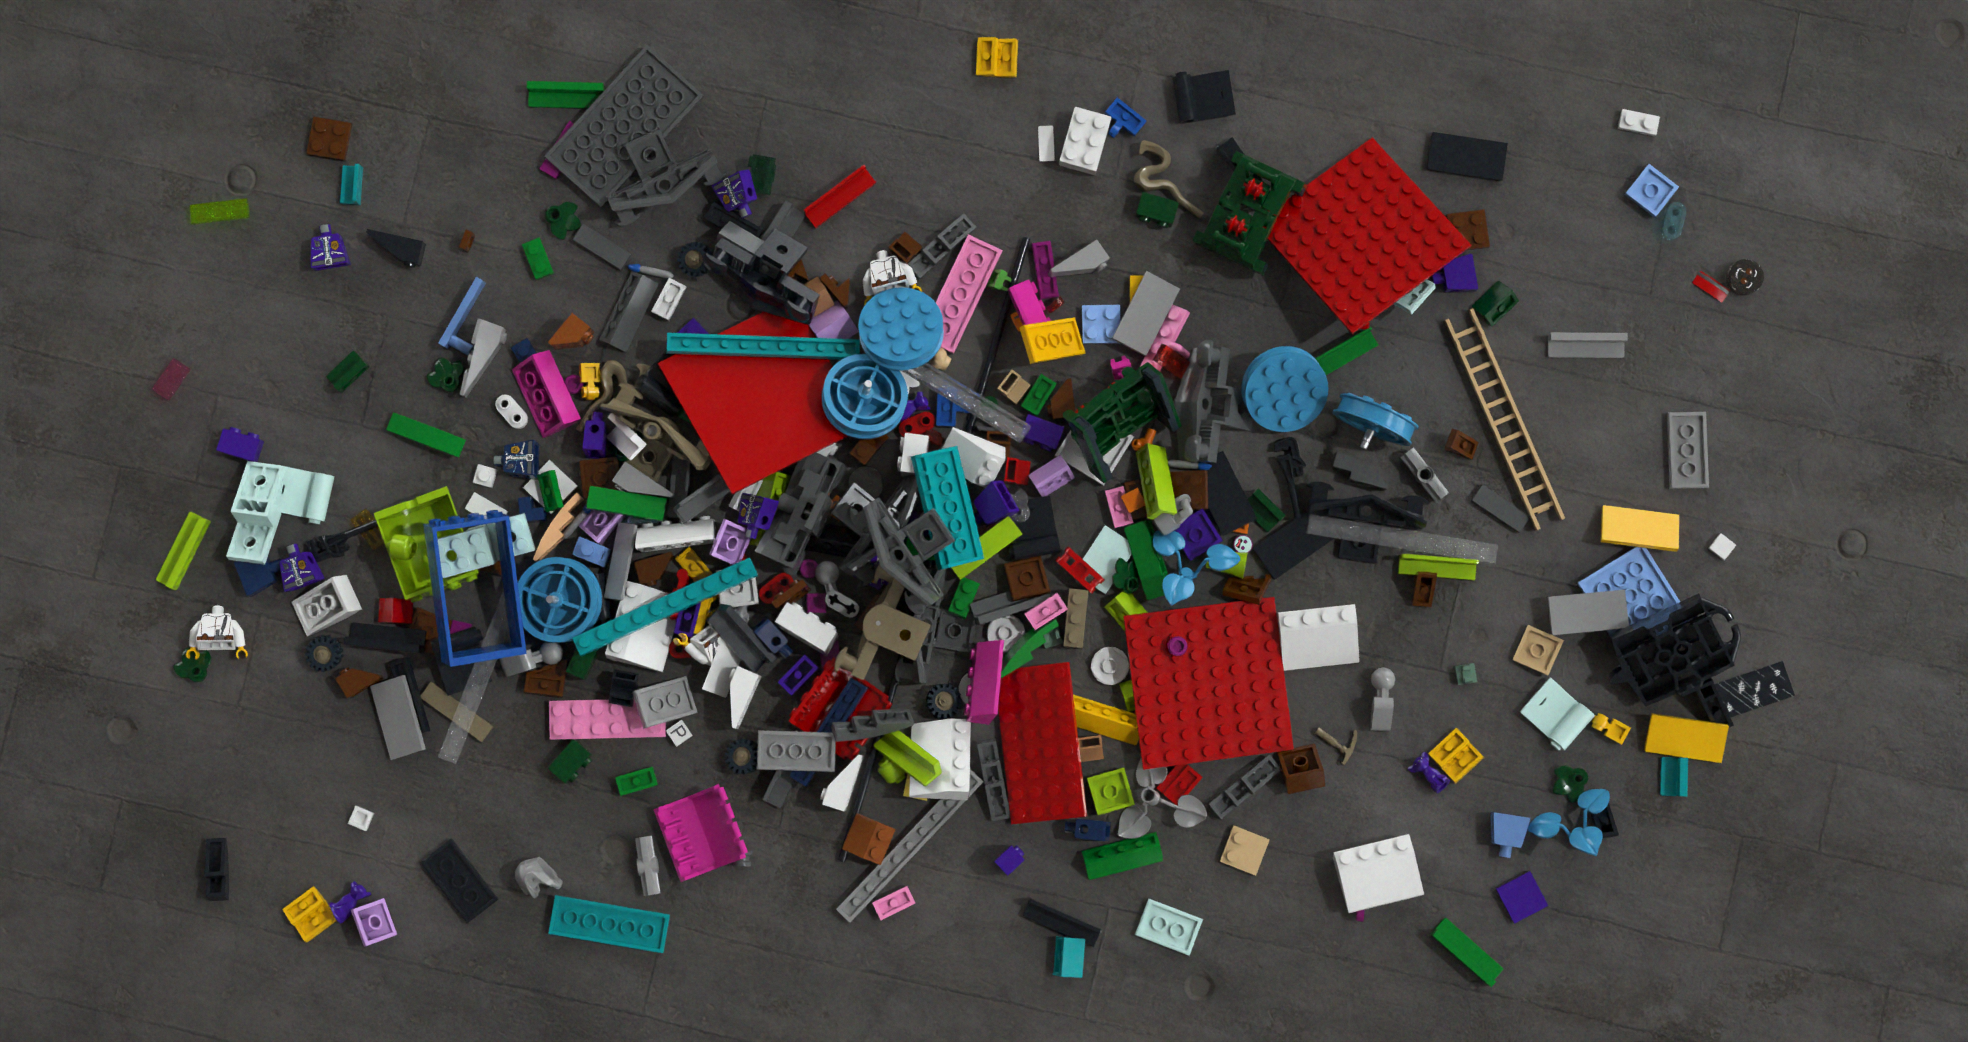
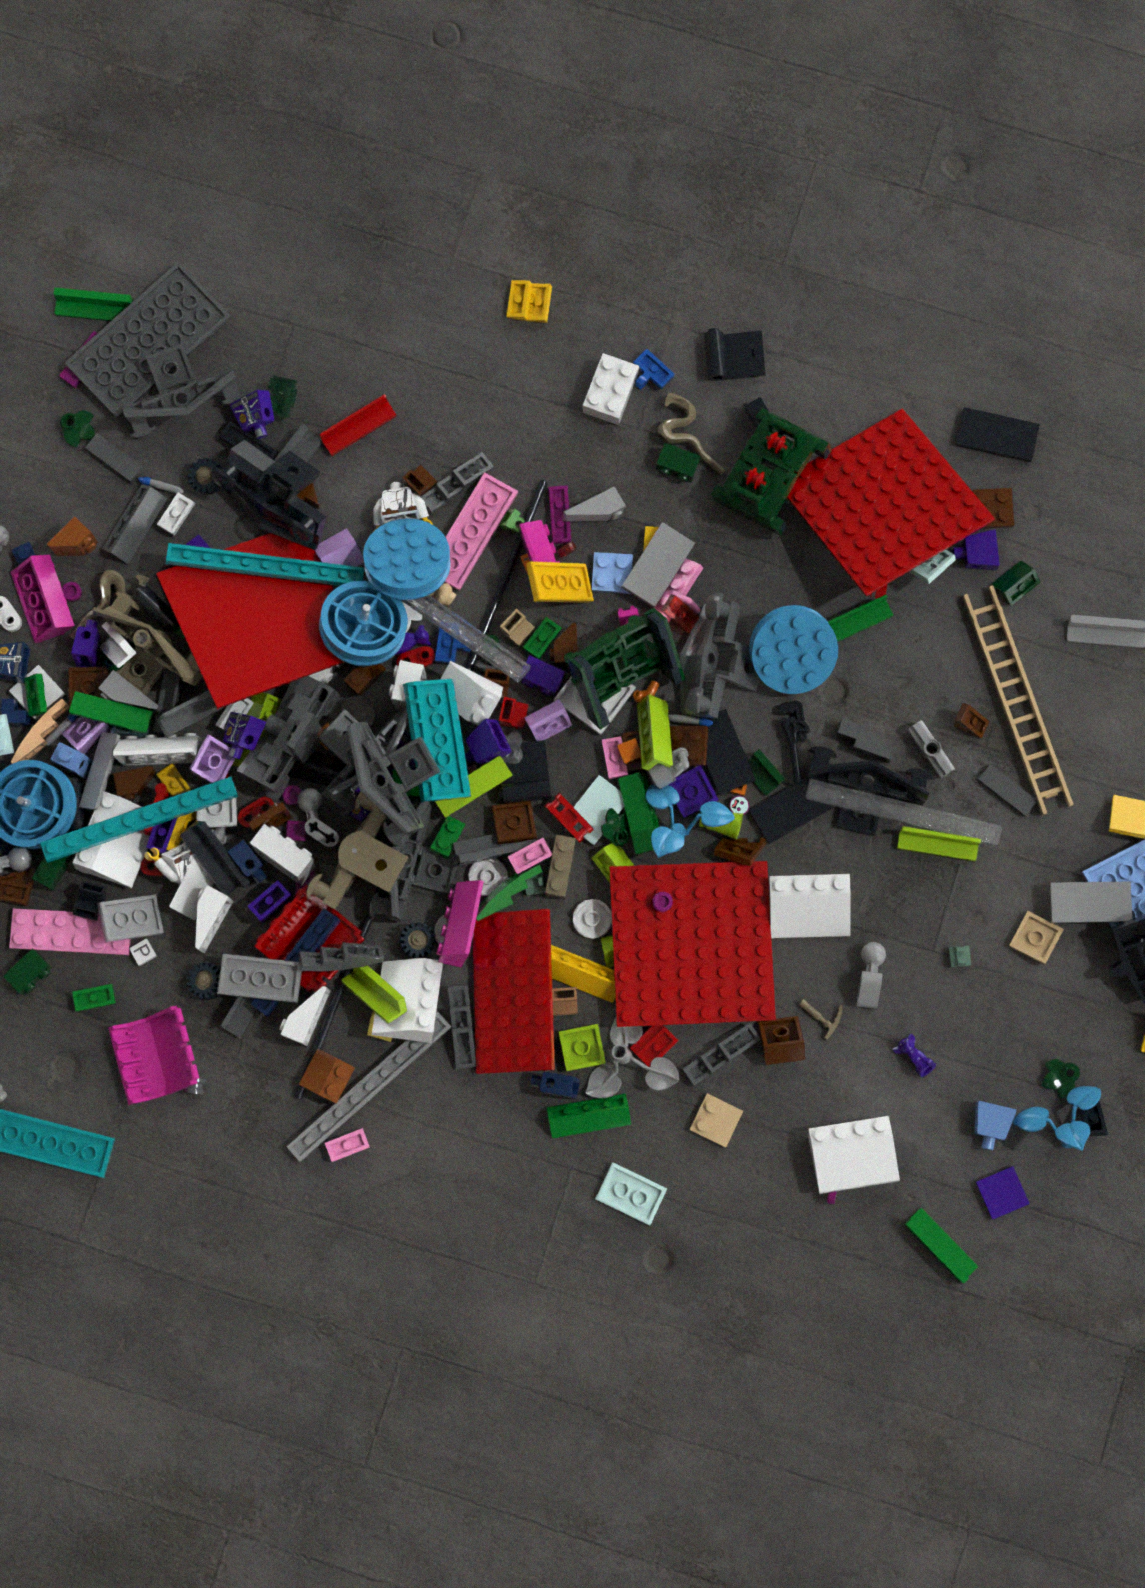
camera: 10 degrees right, 5 degrees down
green plate [522,237,554,280] -> none
yellow plate [579,363,600,400] -> none
light grey piece [635,836,661,896] -> none
medium nougat piece [804,276,835,317] -> none
reddish brown slope [820,273,850,309] -> none
lime head [878,757,906,784] -> none
clear red plate [924,429,944,447] -> none
dark purple brick [994,845,1025,876] -> none
black panel [1023,898,1102,947] -> none
white sticker [1038,126,1055,161] -> none
teal panel [1053,936,1085,978] -> none
dark azure wheel [1332,393,1419,450] -> none
reddish brown slope [1412,571,1437,607] -> none
yellow slope [1428,728,1484,784] -> none
light aqua door [1520,677,1595,751] -> none
yellow plate [1591,713,1631,745] -> none

